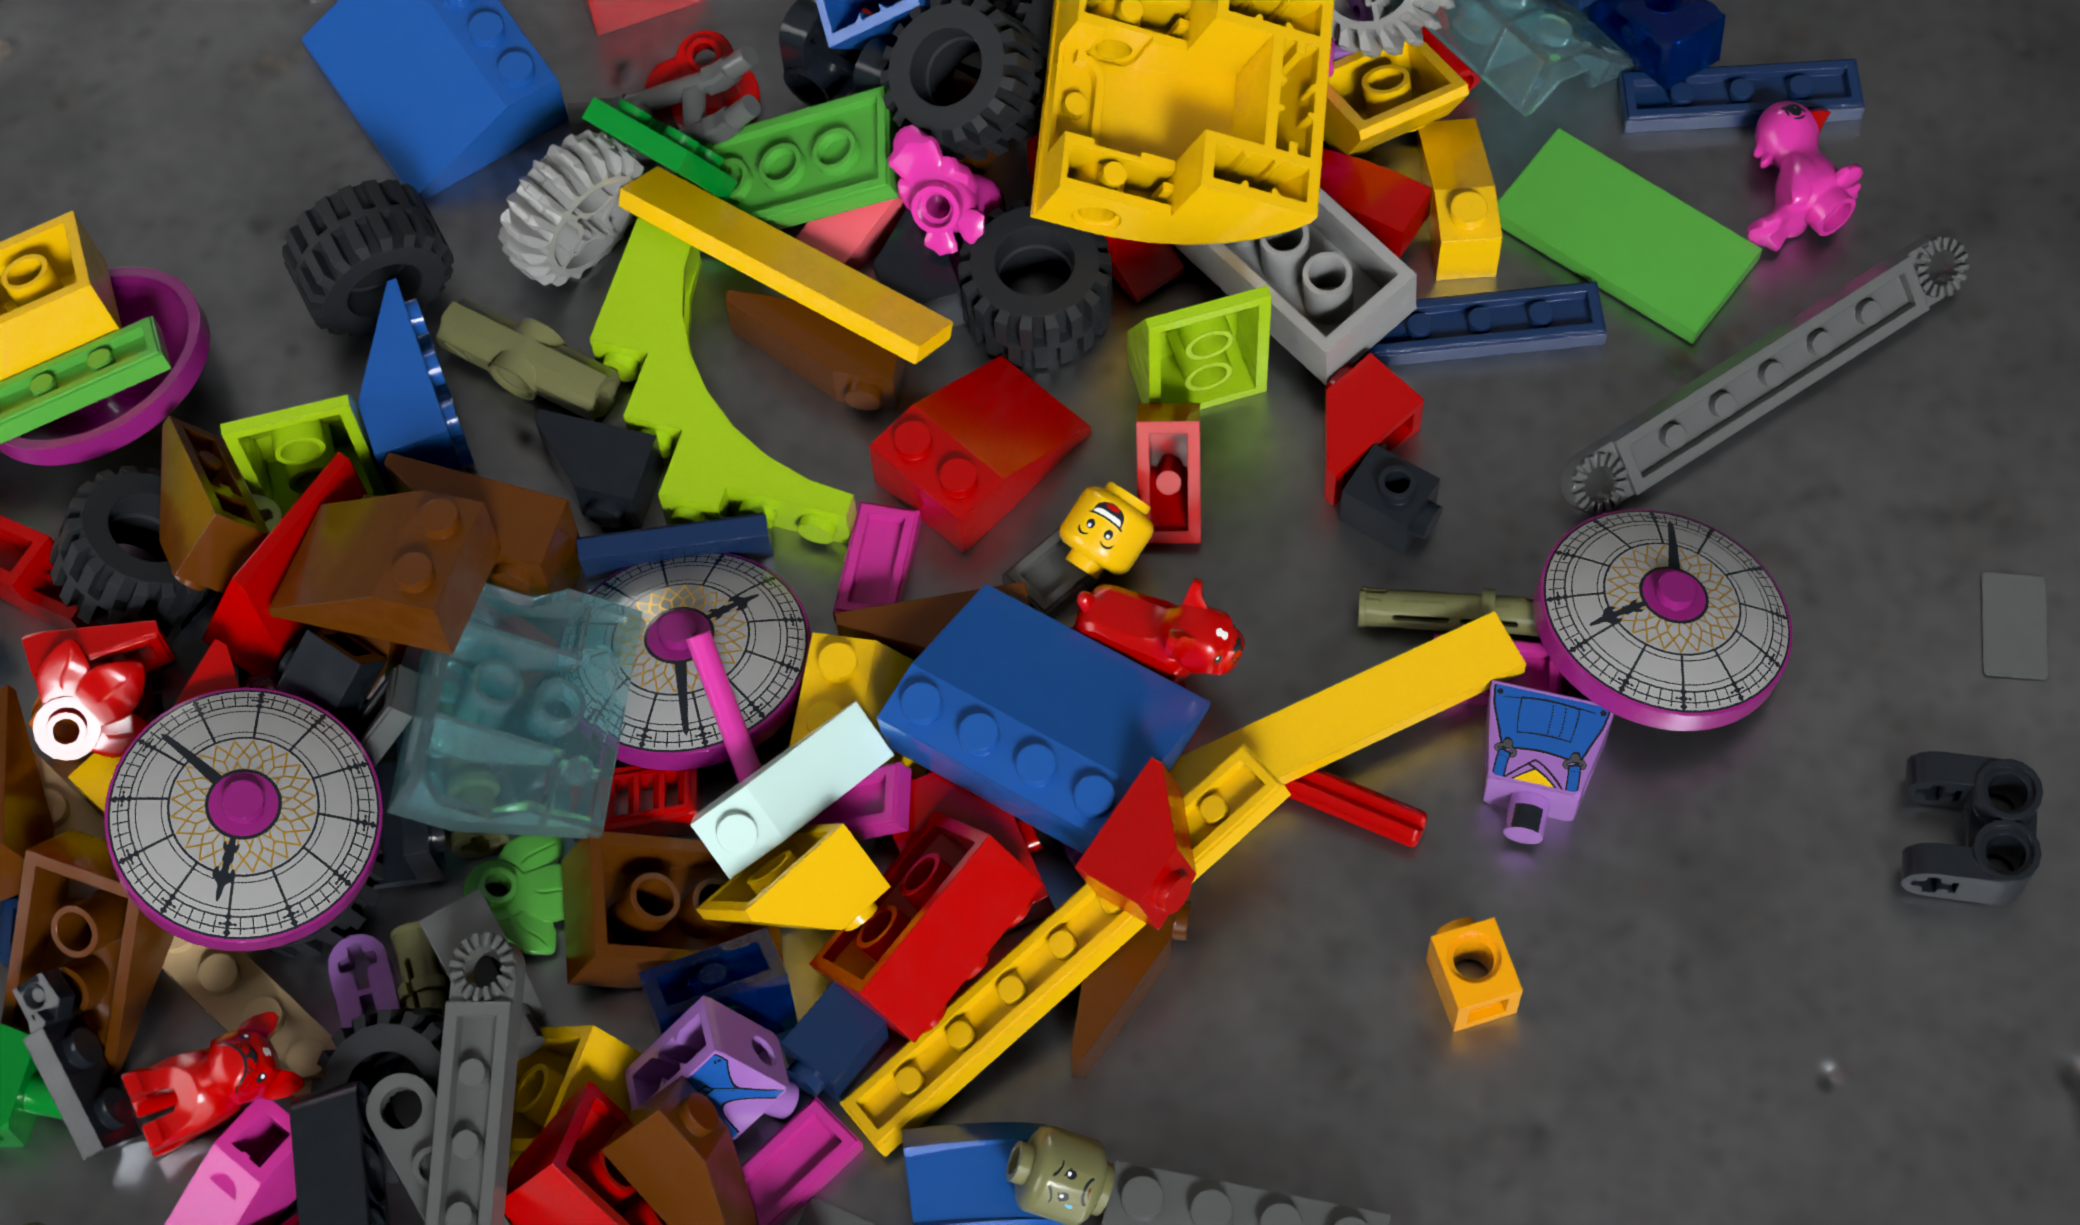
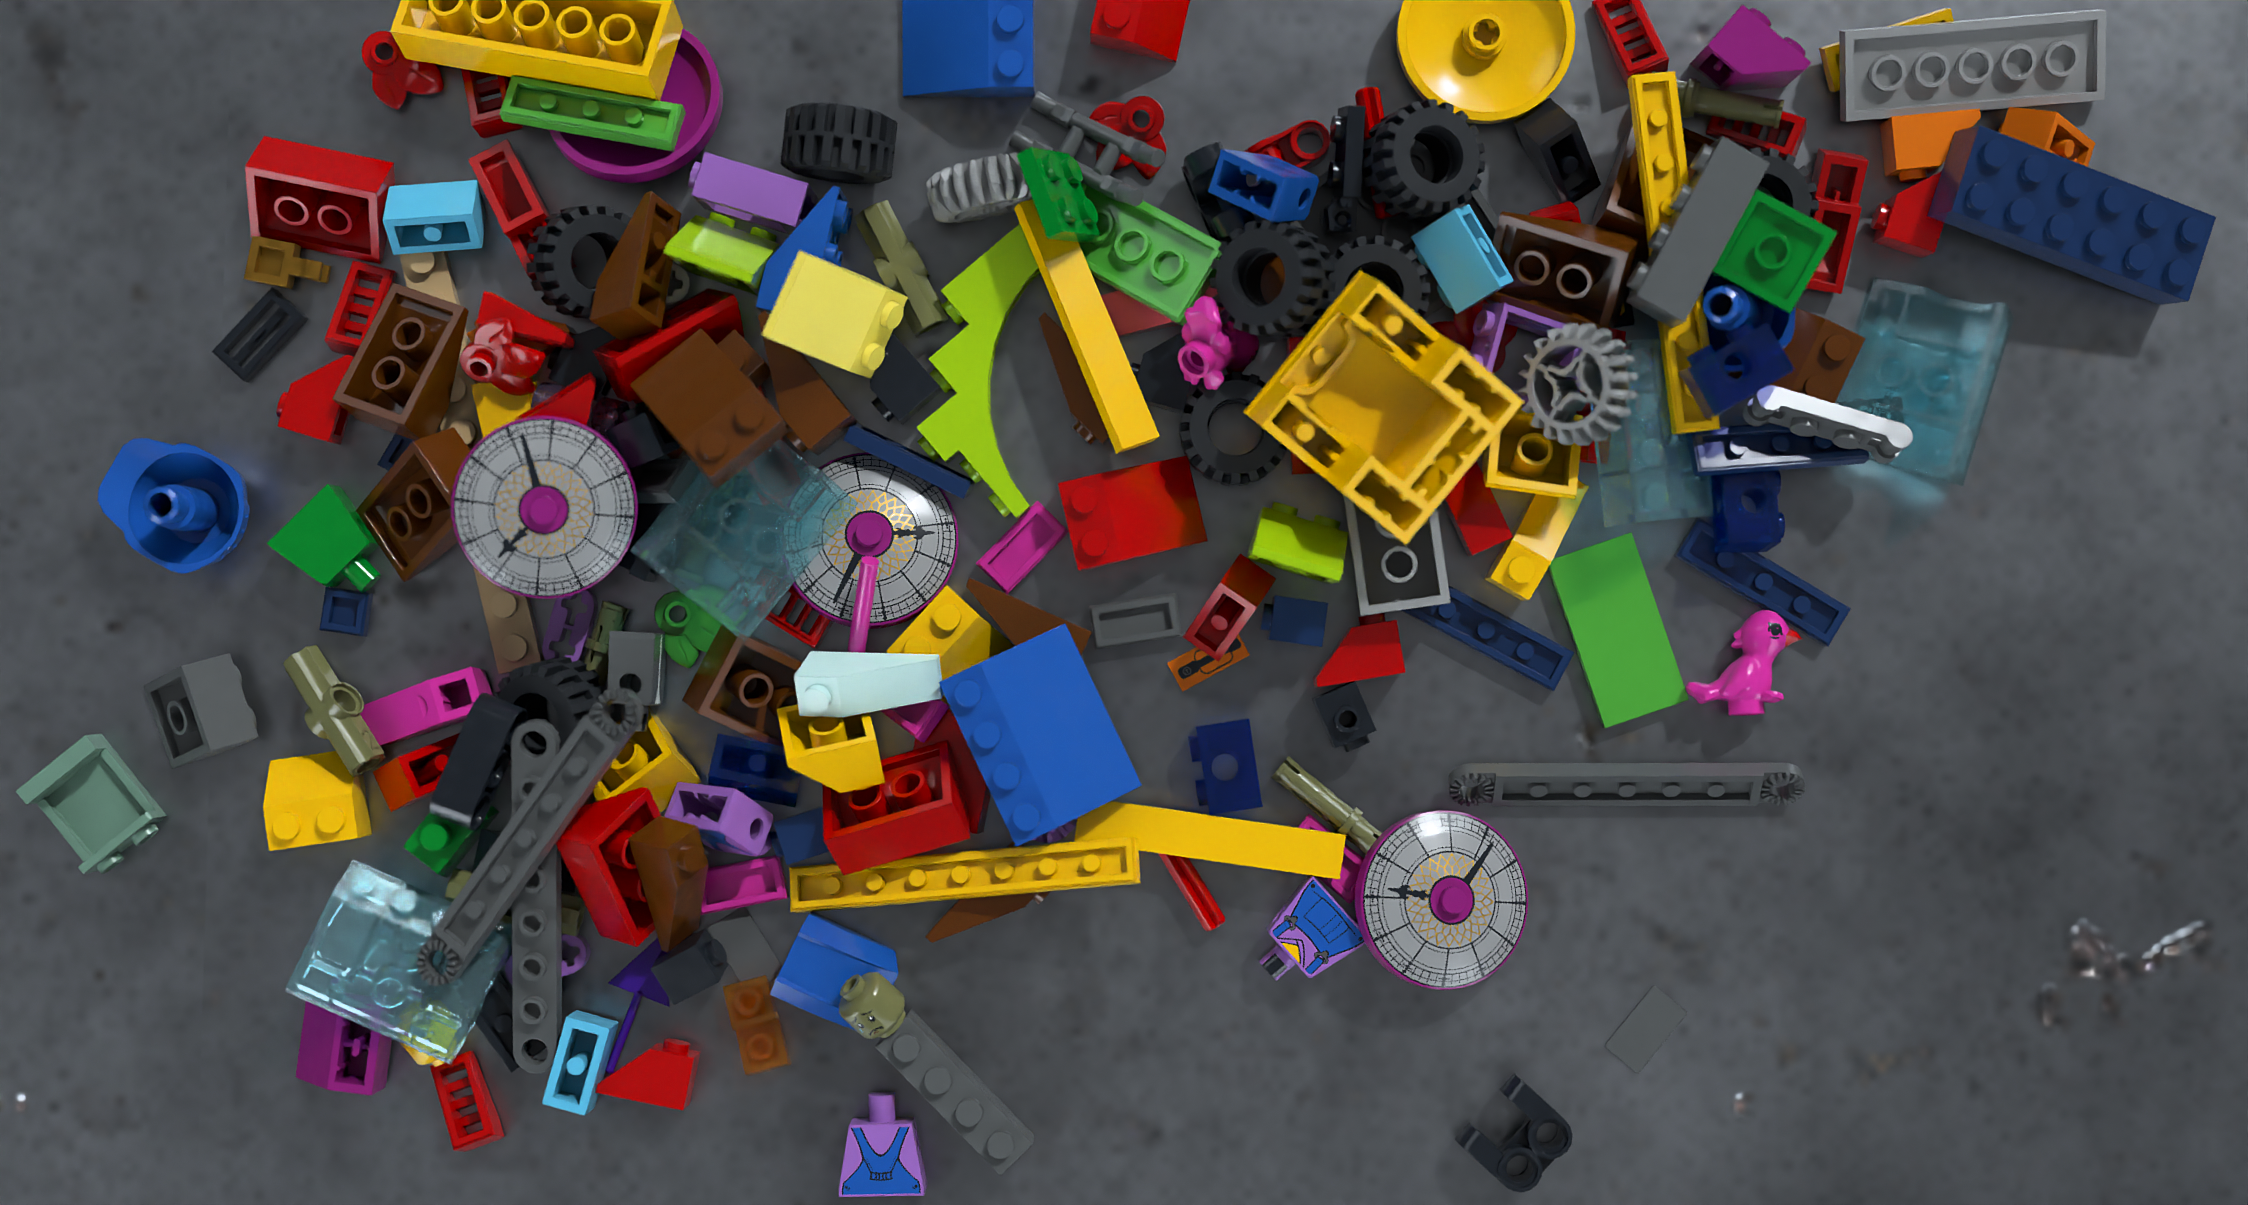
camera: 30 degrees right, 25 degrees up
black hinge [12,968,143,1160] -> none
red animal [121,1011,305,1159] -> none
yellow head [1059,481,1154,579] -> none
red animal [1071,578,1245,688] -> none
red slope [1074,757,1197,930] -> none
light orange brick [1426,917,1523,1032] -> none
none -> dark blue tile [319,586,373,637]
none -> medium lavender window [688,152,818,235]
none -> light yellow slope [762,250,908,379]
none -> orange sticker [1167,634,1250,692]
none -> clear blue brick [1188,718,1263,815]
none -> dark blue brick [1260,595,1328,647]

